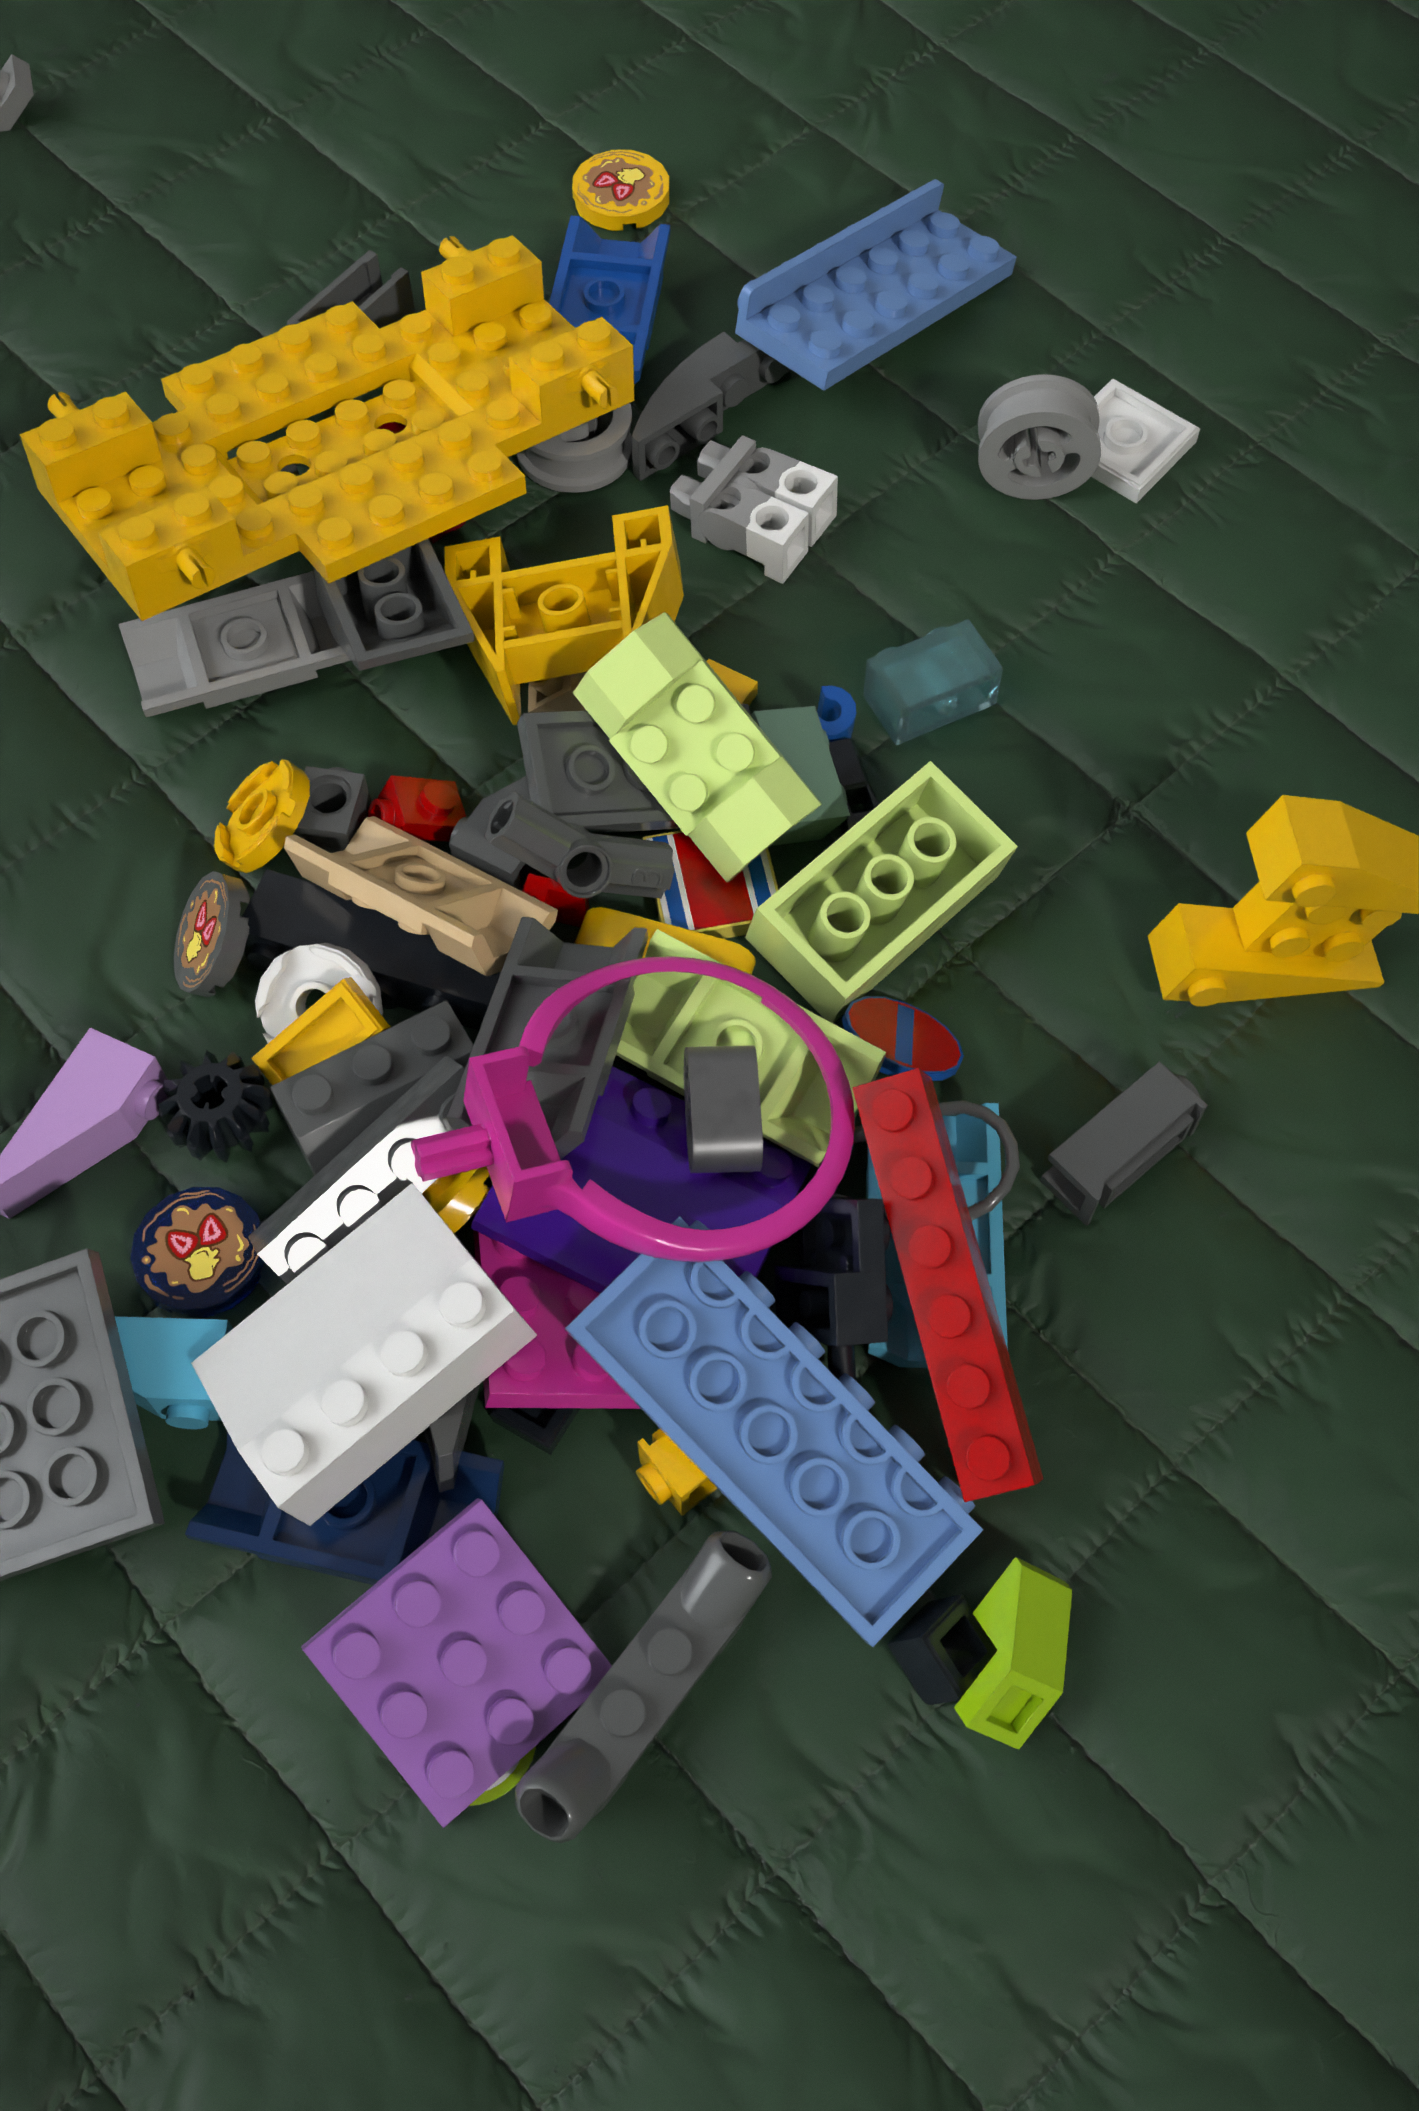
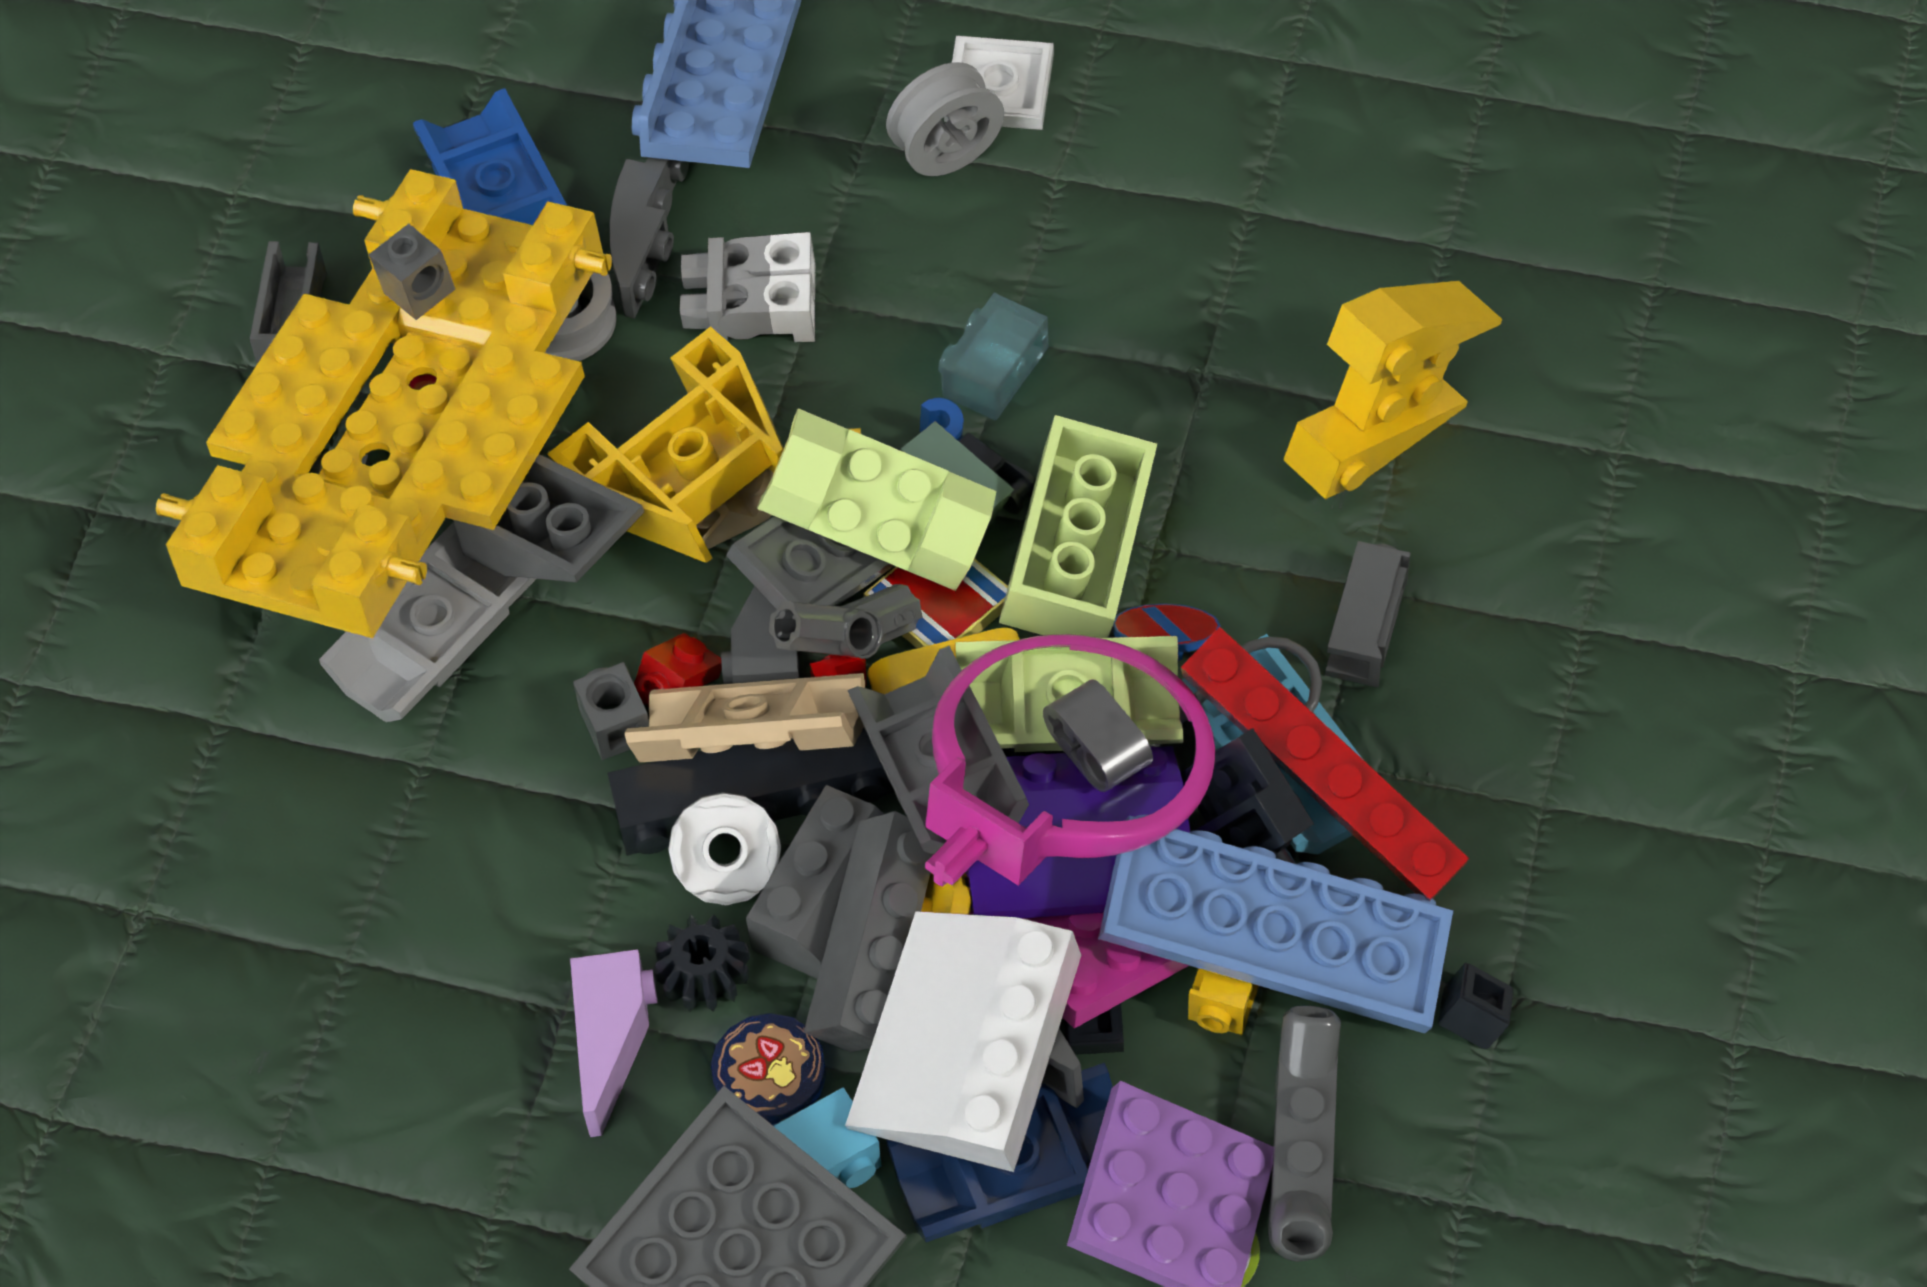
camera: 30 degrees left, 5 degrees down
dark grey tile [174,871,250,998] -> none
yellow tile [214,759,310,873] -> none
yellow tile [251,977,391,1085] -> none
tile [572,150,669,231] -> none
lime slope [954,1557,1072,1750] -> none
none -> dark grey brick [369,223,455,320]

